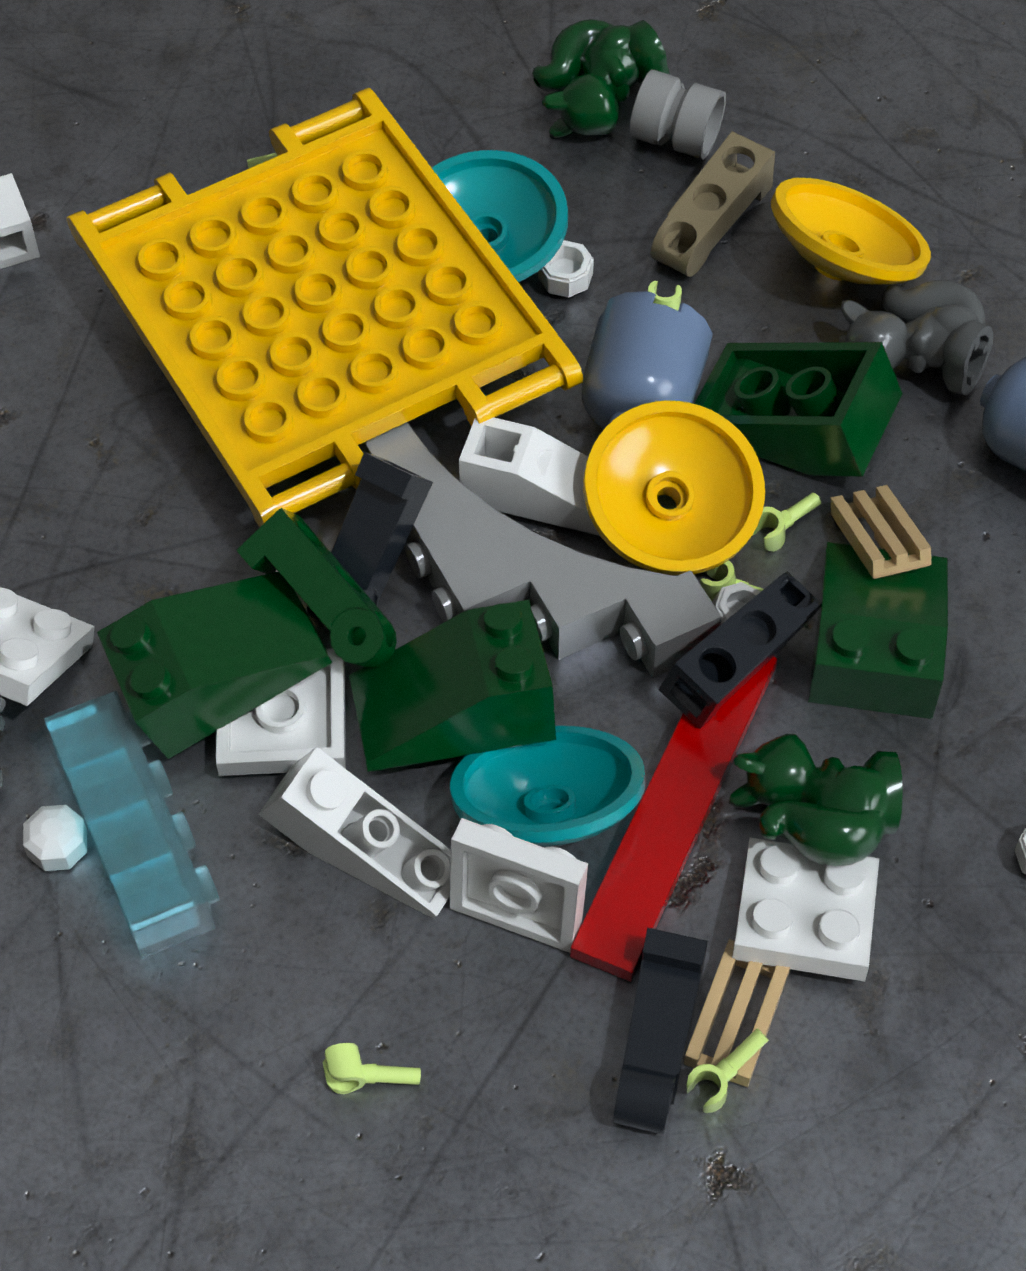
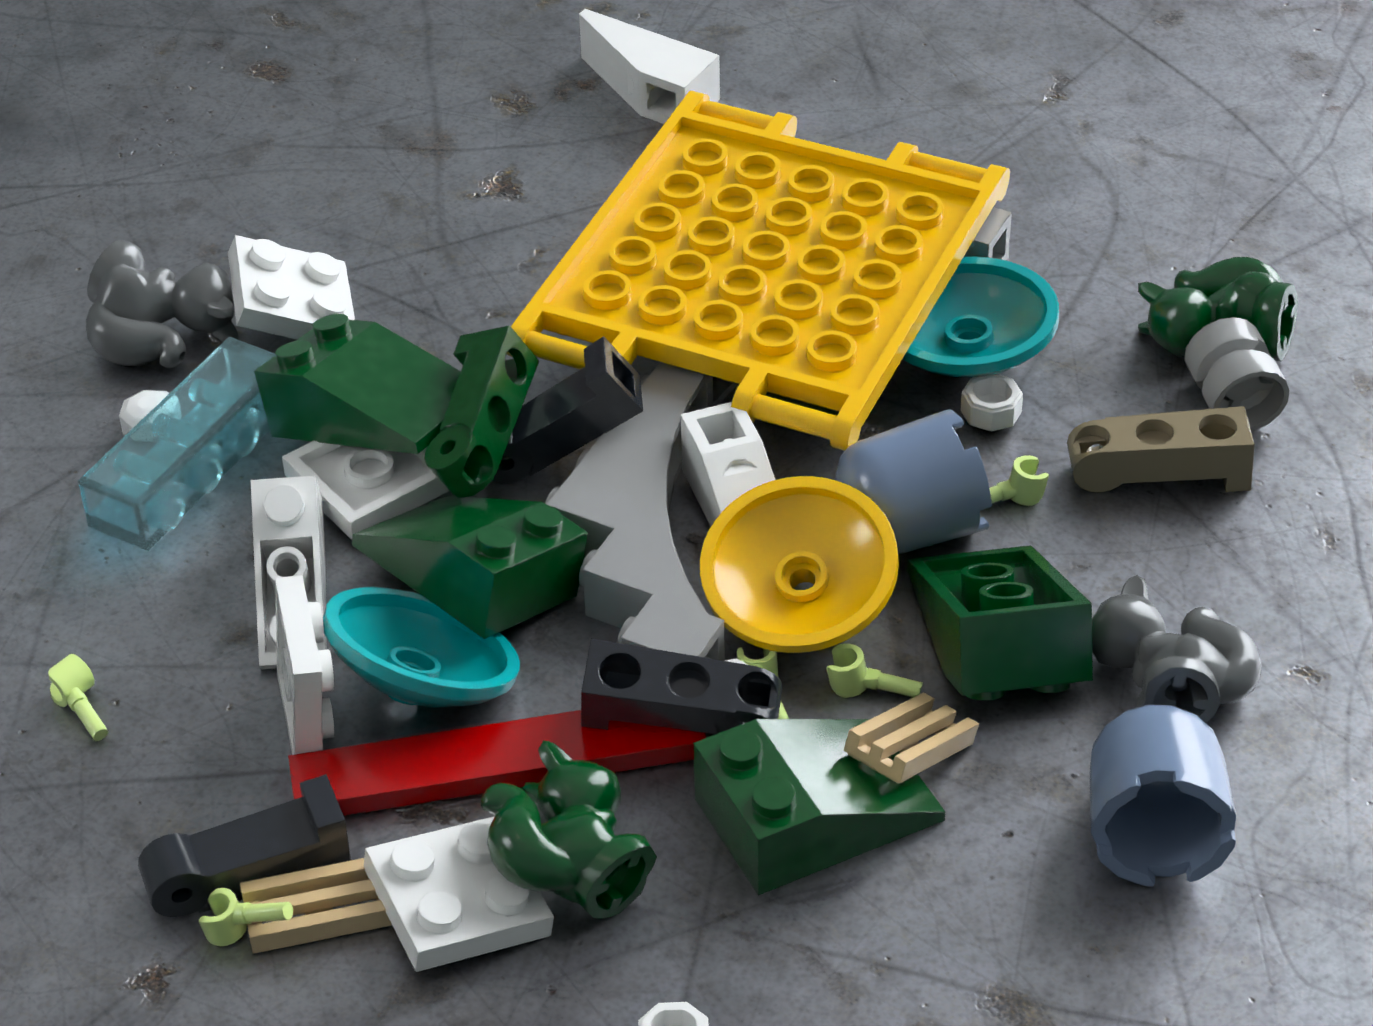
camera: 55 degrees right, 15 degrees down
yellow dish [771,178,931,284] -> none

